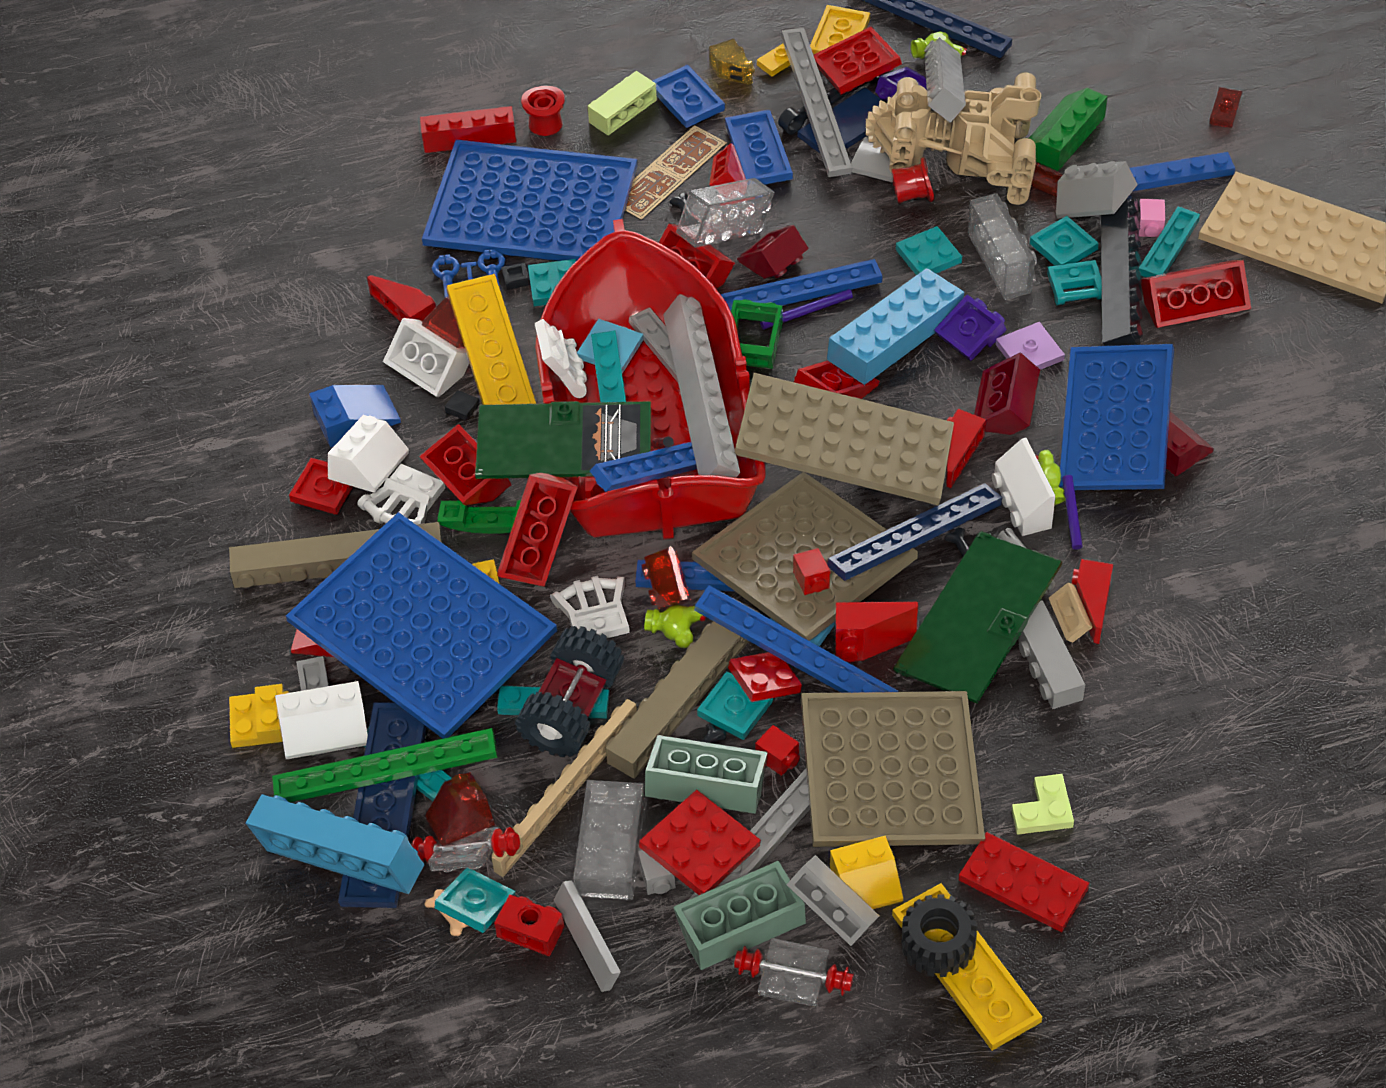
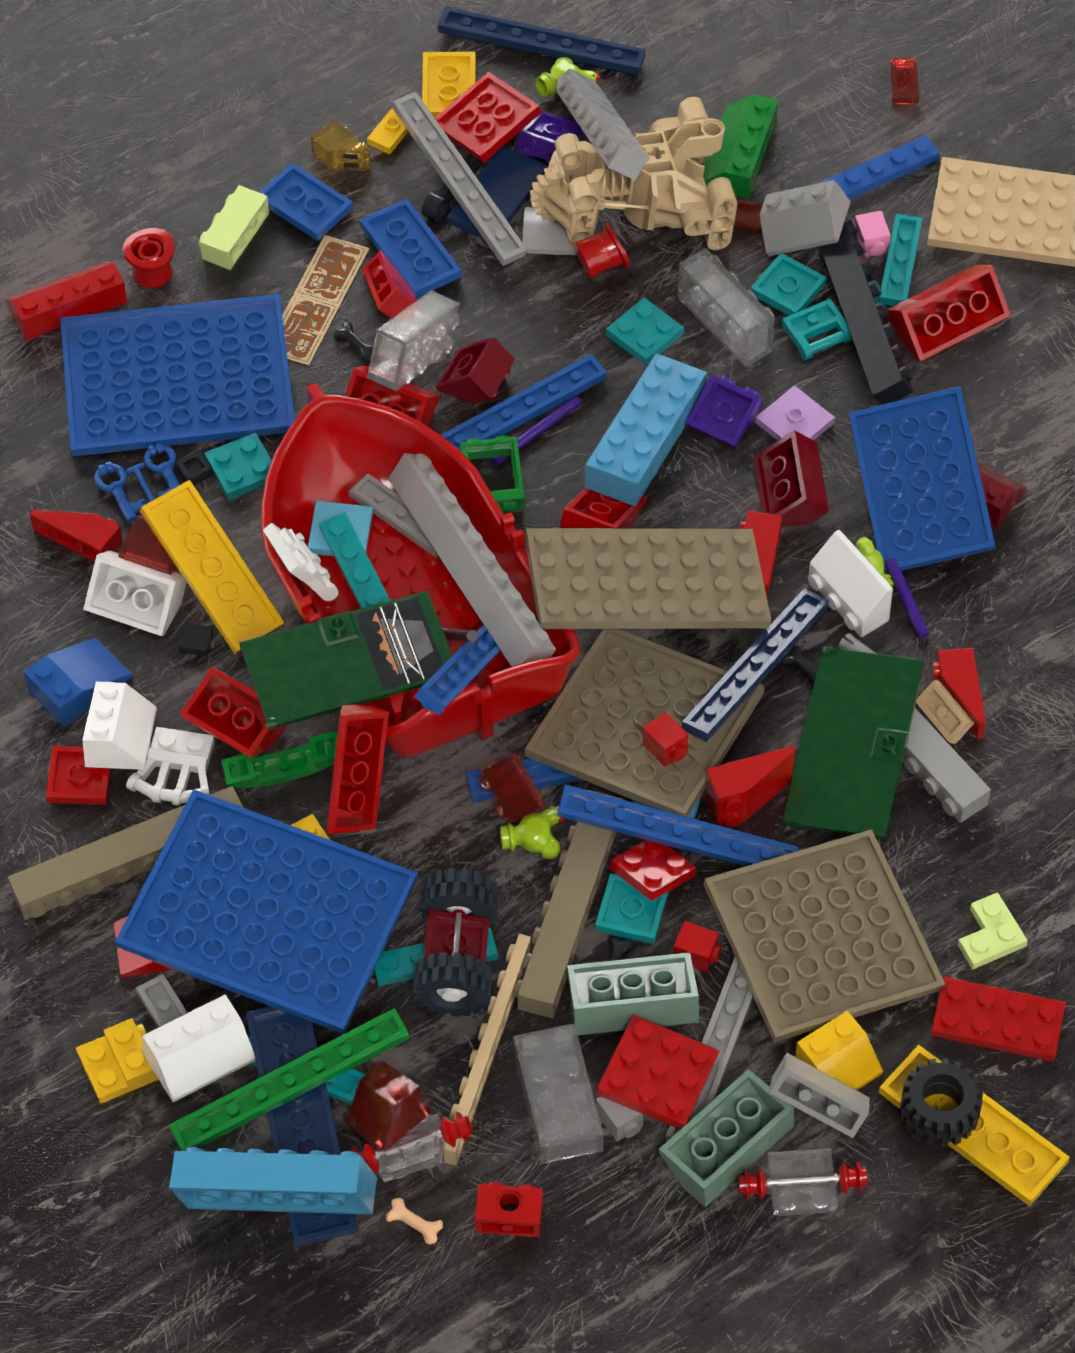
camera: 20 degrees left, 5 degrees up
teal plate [434,867,515,933] -> none
white plate [550,576,630,638] -> none
light grey tile [554,880,621,992] -> none

